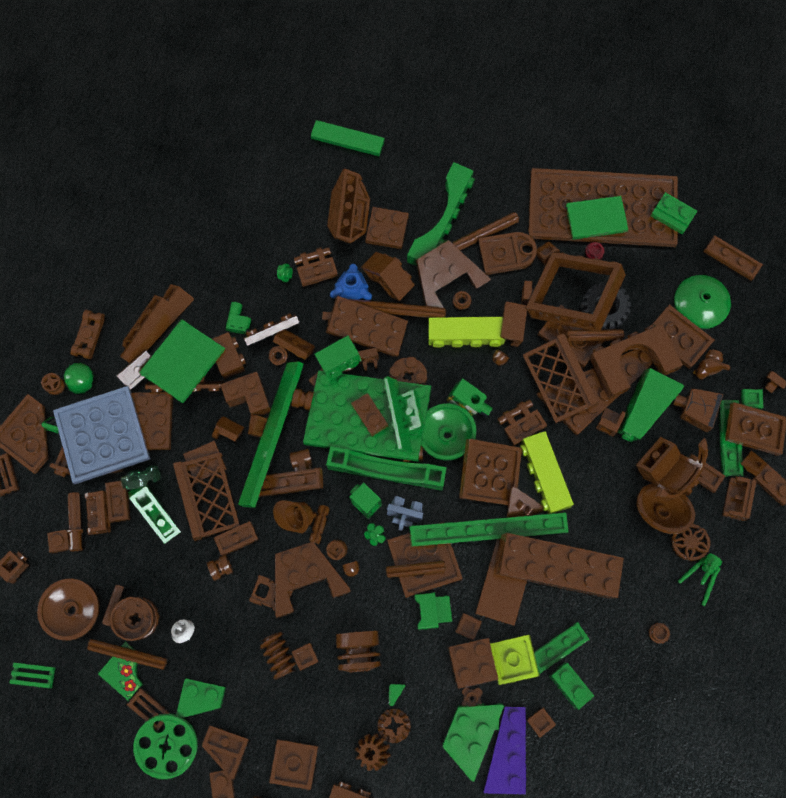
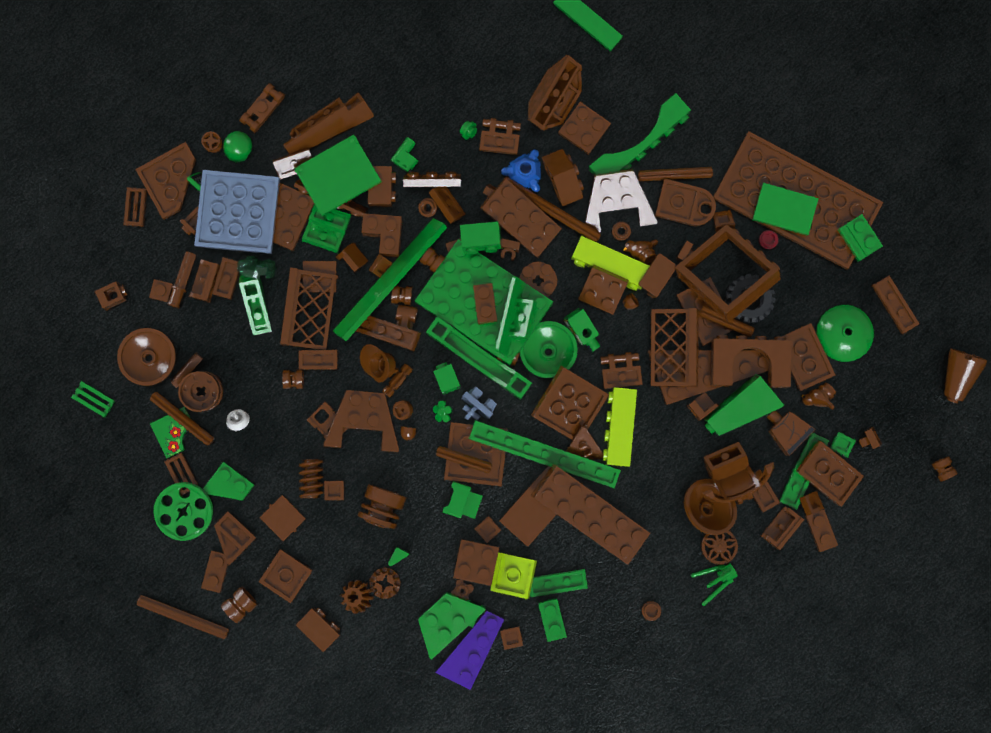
camera: 20 degrees right, 10 degrees up
none -> reddish brown piece [260,495,306,541]
none -> green slope [302,204,351,253]
none -> reddish brown wheel [391,285,412,305]
none -> reddish brown plate [578,265,629,315]
none -> reddish brown animal [623,239,658,265]

